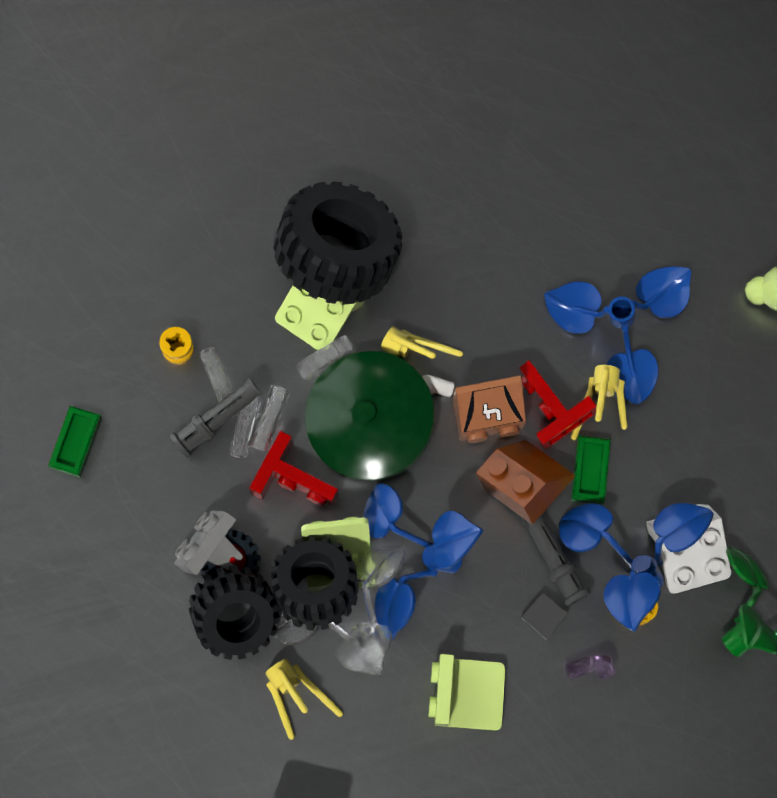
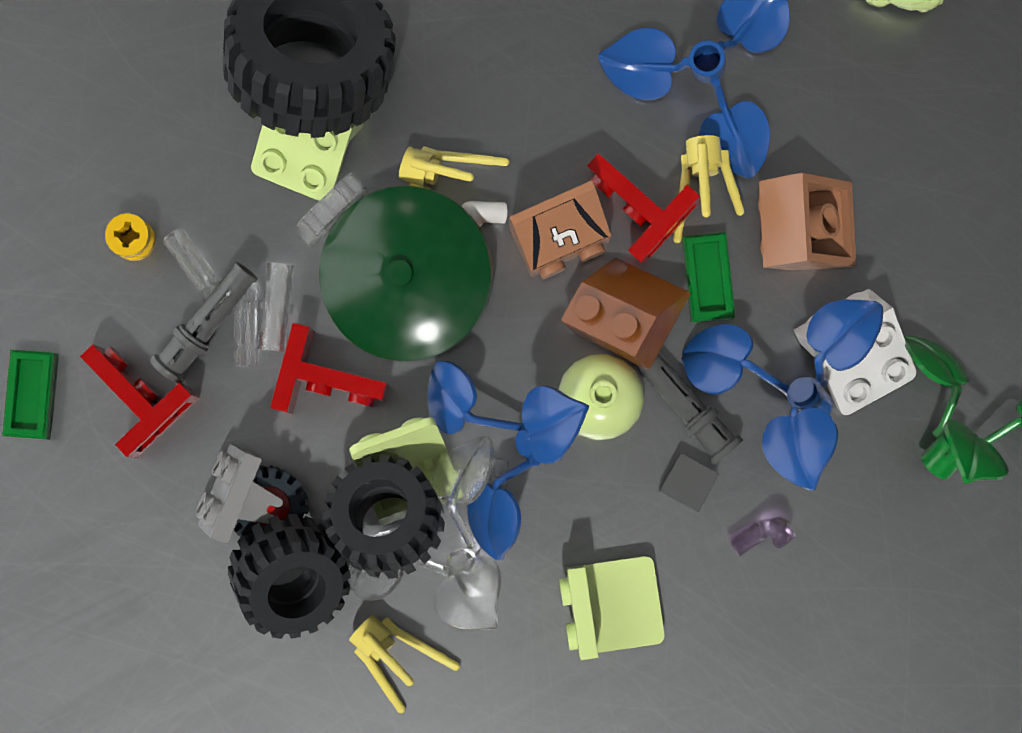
camera: 10 degrees left, 10 degrees up
none -> red bracket [80,344,199,458]
none -> yellowish green cylinder [558,354,644,441]
none -> nougat slope [758,172,857,270]

